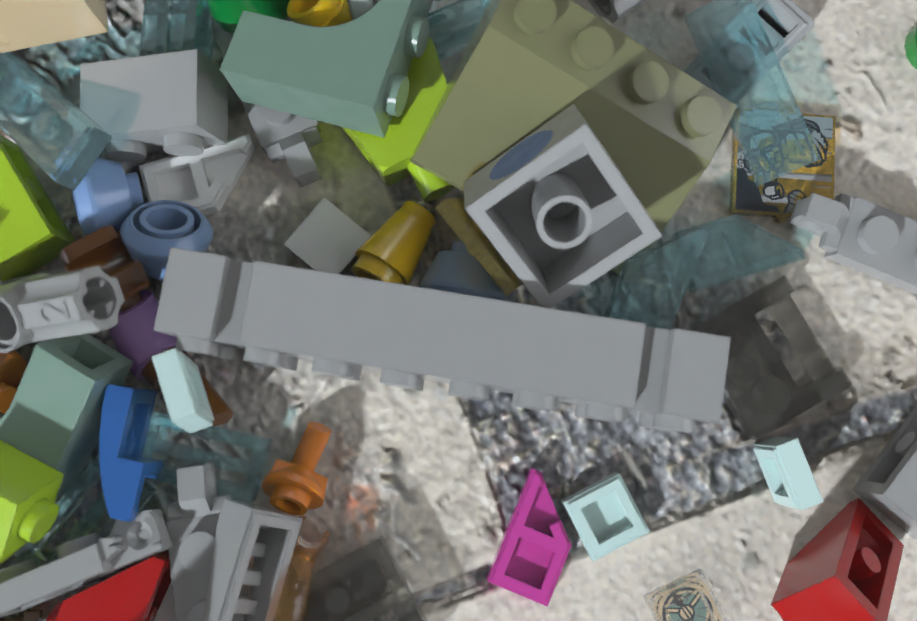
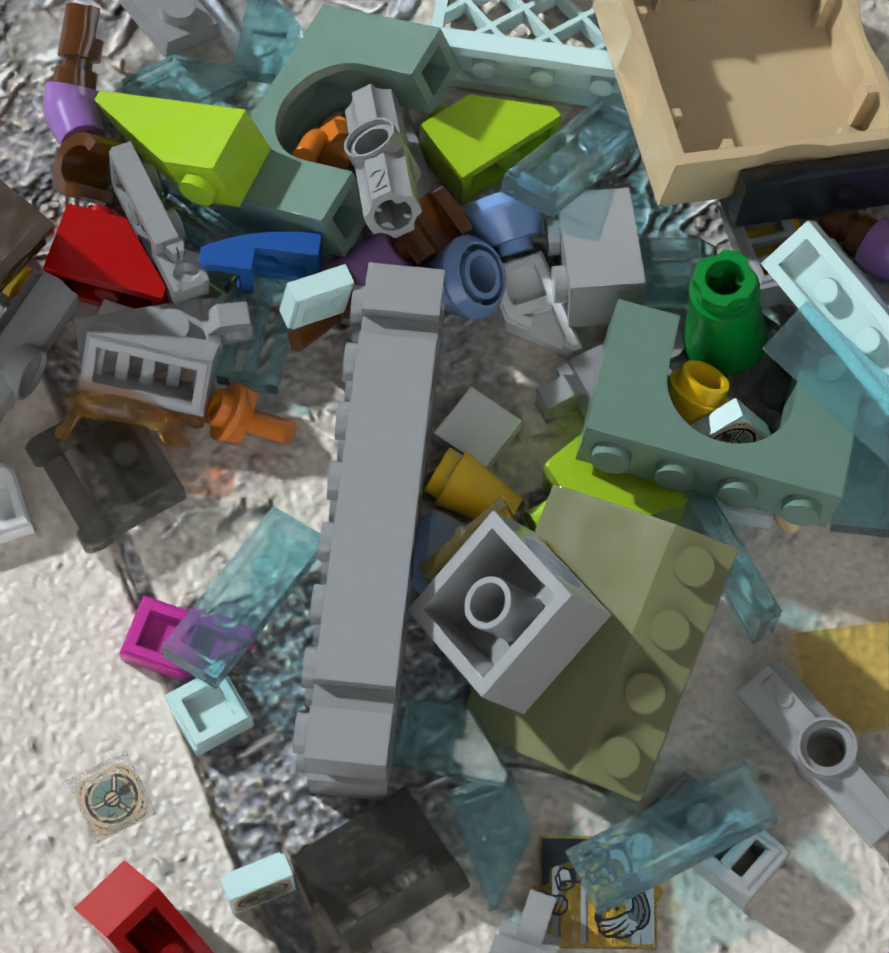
camera: 90 degrees right, 15 degrees down
none -> clear light blue tile [161,506,320,689]

